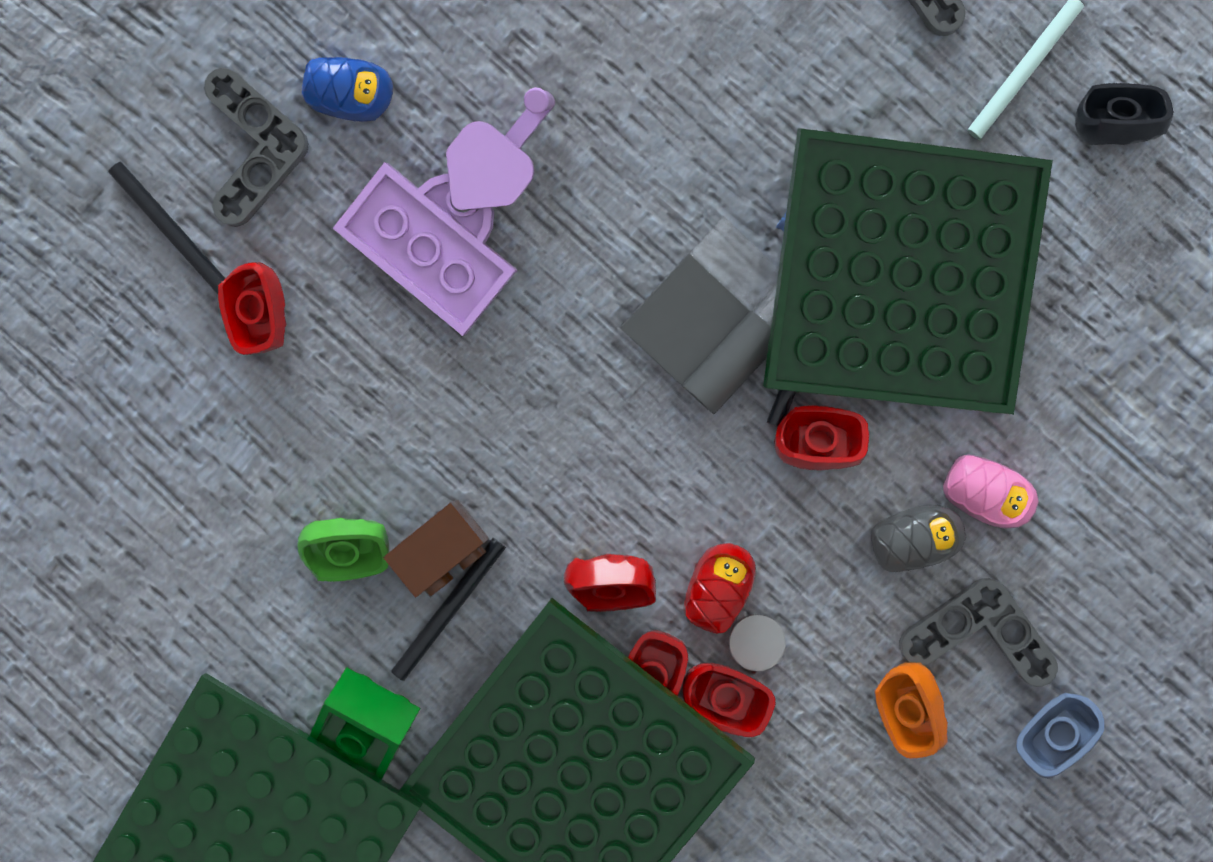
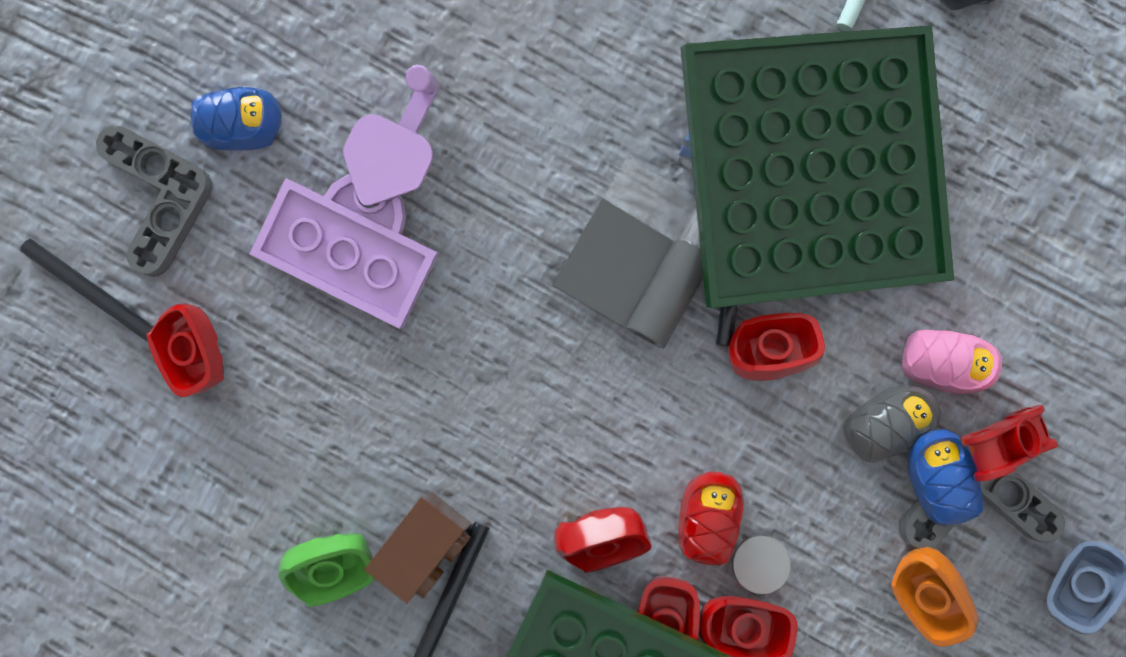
camera: 10 degrees left, 5 degrees down
none -> blue piece [906,429,983,526]
none -> red piece [960,404,1059,482]

